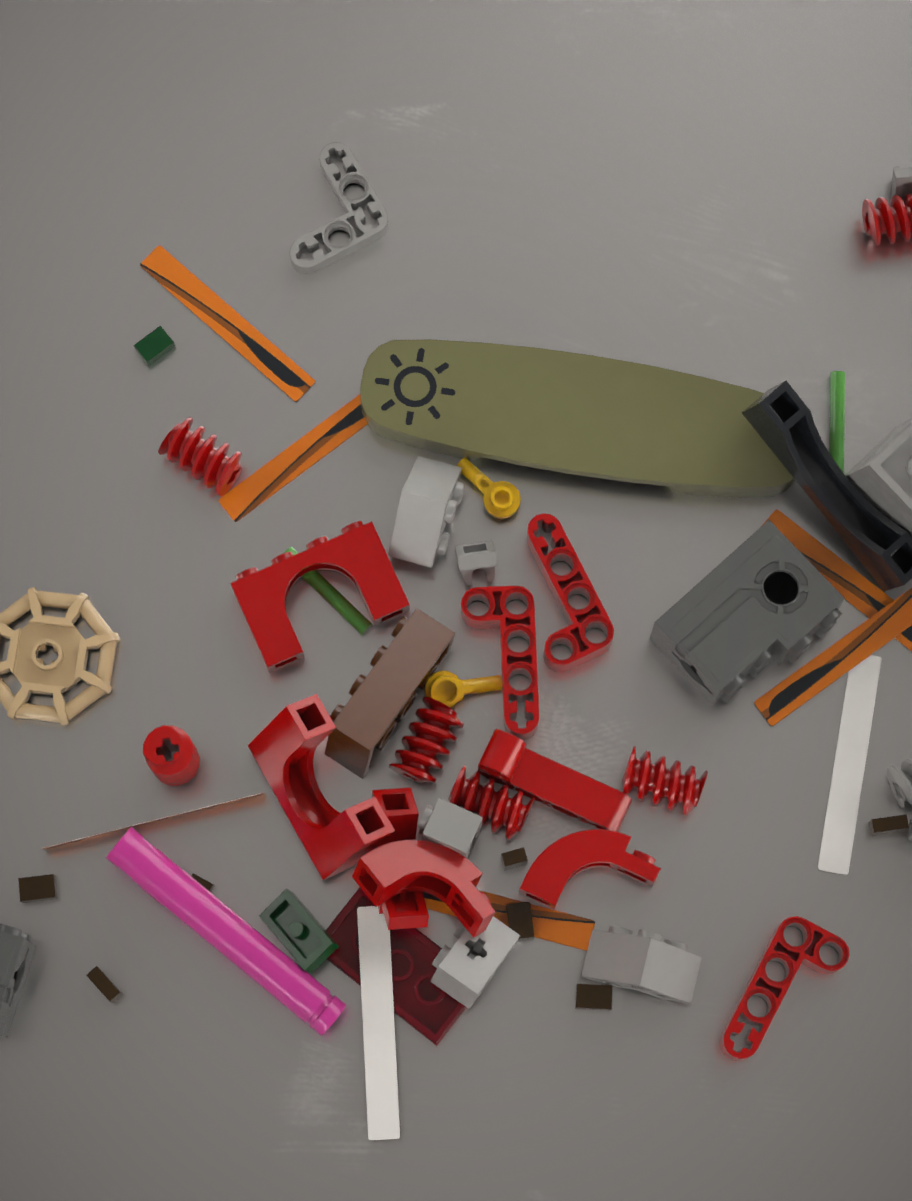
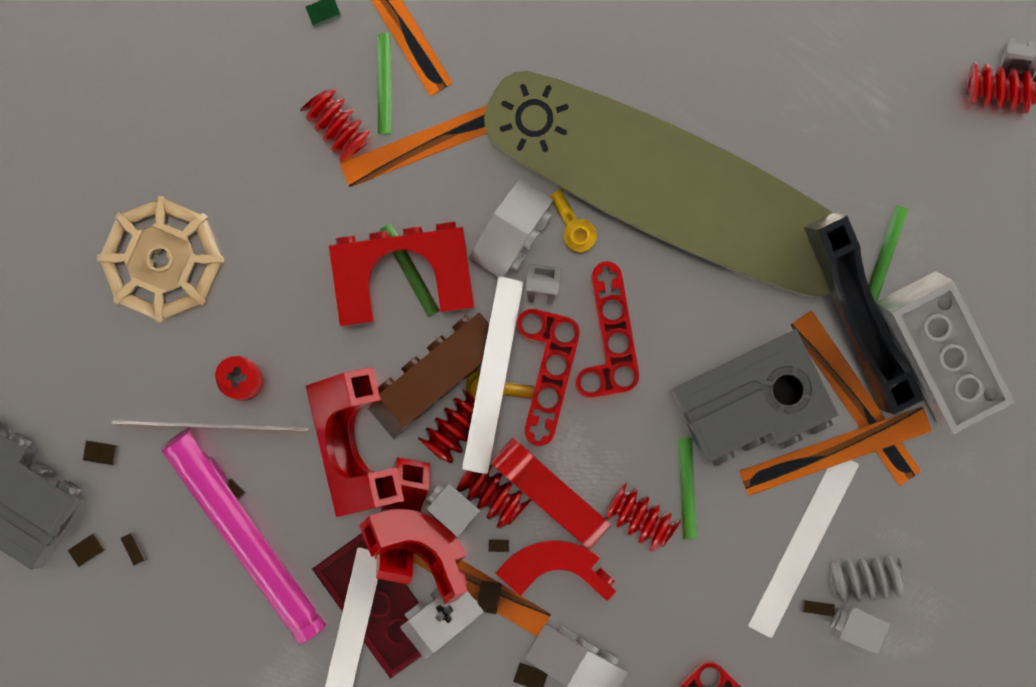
camera: 15 degrees right, 10 degrees up
plate [259,888,339,974] -> none
none -> dark brown piece [67,533,105,567]
none -> bright green bar [377,33,391,135]
none -> white sticker [462,276,523,474]
none -> bright green bar [679,438,697,539]

